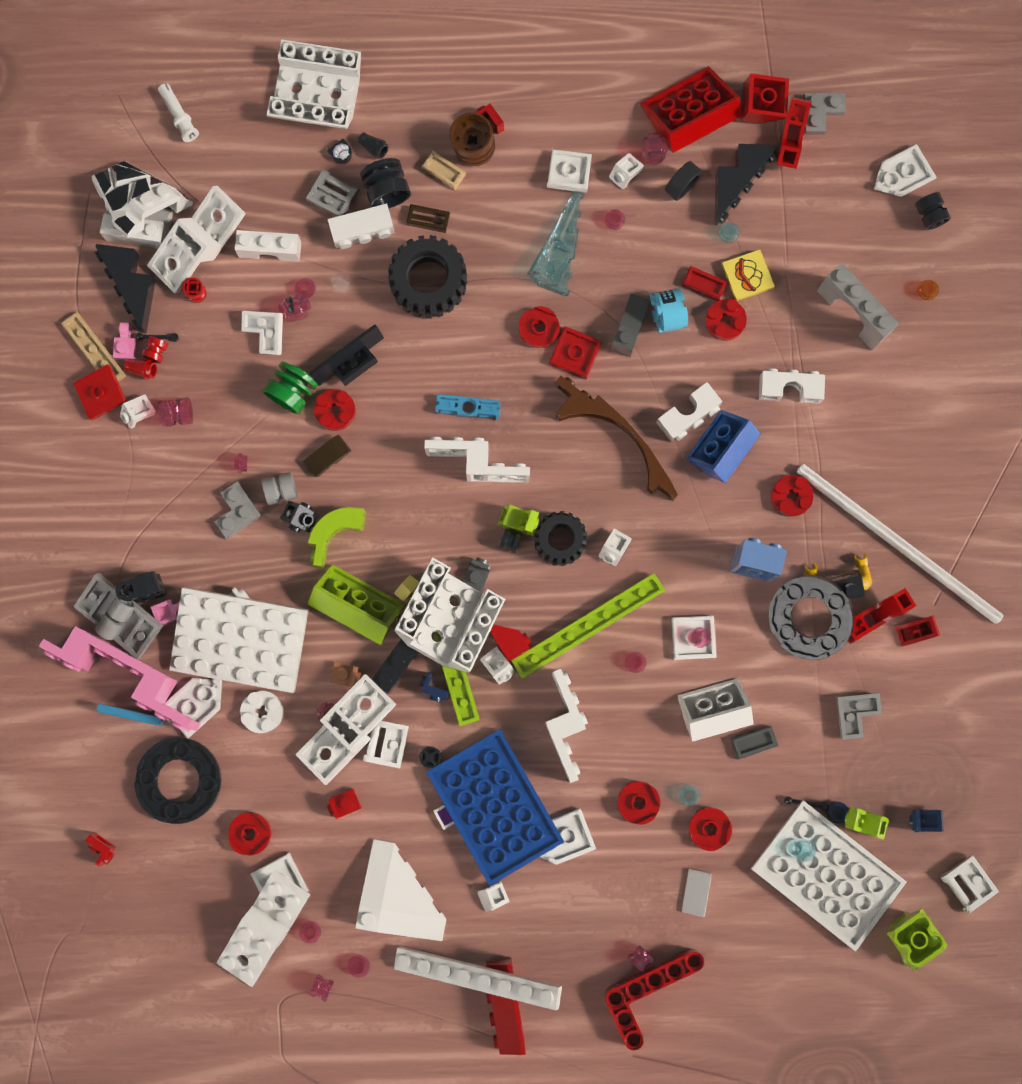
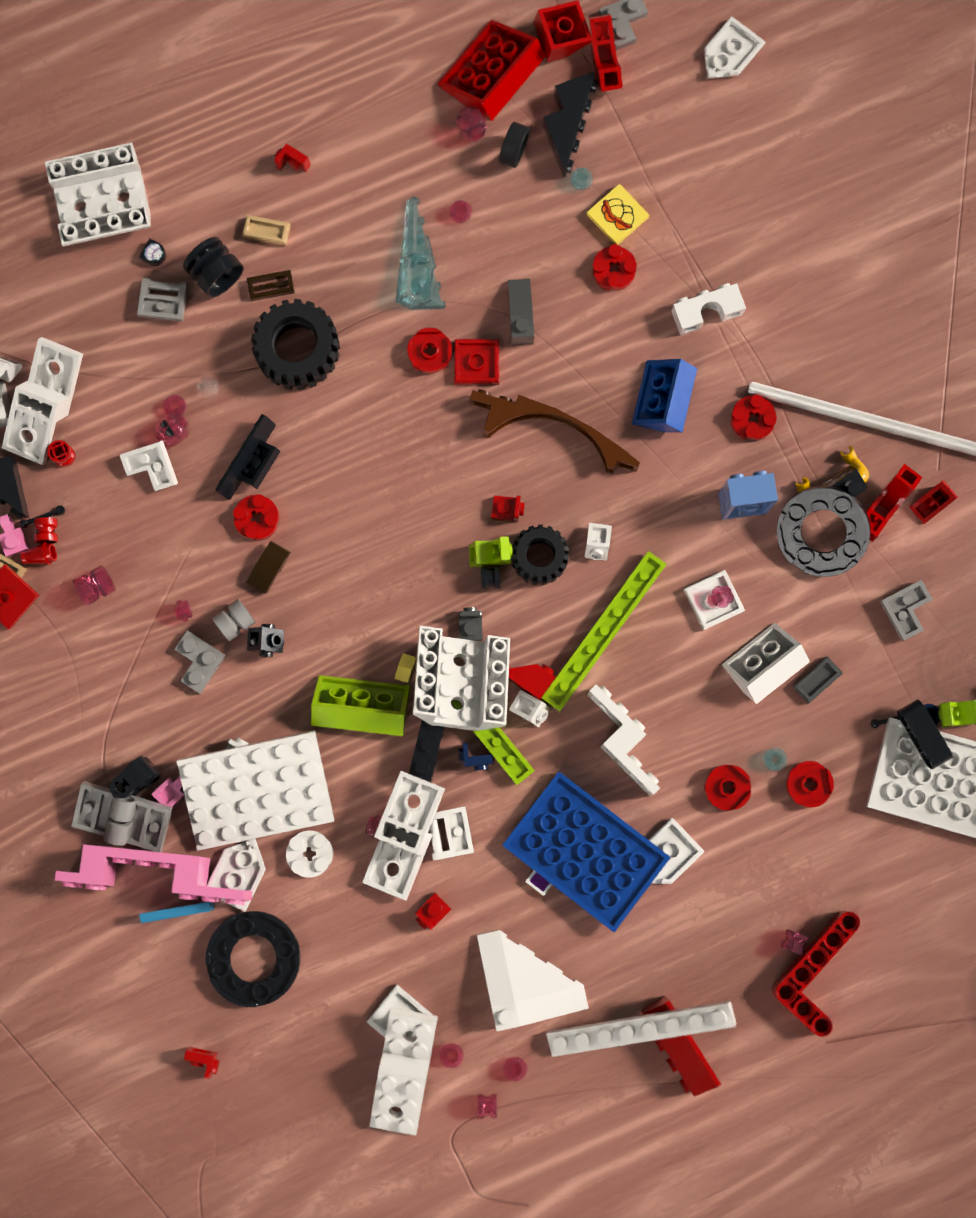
camera: 20 degrees left, 0 degrees up
white bracket [120,394,156,429] -> none
red plate [228,812,273,856] -> none
white arch [235,230,301,262] -> none
green wheel [262,361,318,415] -> none
lime arch [308,507,366,569] -> none
white brick [328,204,395,249] -> none
nougat bracket [330,662,362,688] -> none
black cone [358,132,389,159] -> none
black wheel [419,747,441,768] -> none
white bracket [425,437,530,483] -> none
dark azure piece [435,394,500,421] -> none
reddish brown wheel [450,112,495,166] -> none
white slope [478,882,510,912] -> none
white tile [547,149,592,193] -> none
white bracket [609,153,644,189] -> none
clear pink plate [625,652,646,673] -> none
medium azure brick [650,288,688,334] -> none
white arch [656,382,723,442] -> none
white slope [681,869,712,917] -> none
red tile [682,266,727,301] -> none
clear light blue plate [793,840,815,862] -> none
light grey arch [817,263,899,350] -> none
black wheel [915,192,951,230] -> none
clear orange plate [918,280,939,300] -> none
none -> red bracket [491,495,525,522]
none -> black beam [897,699,953,770]

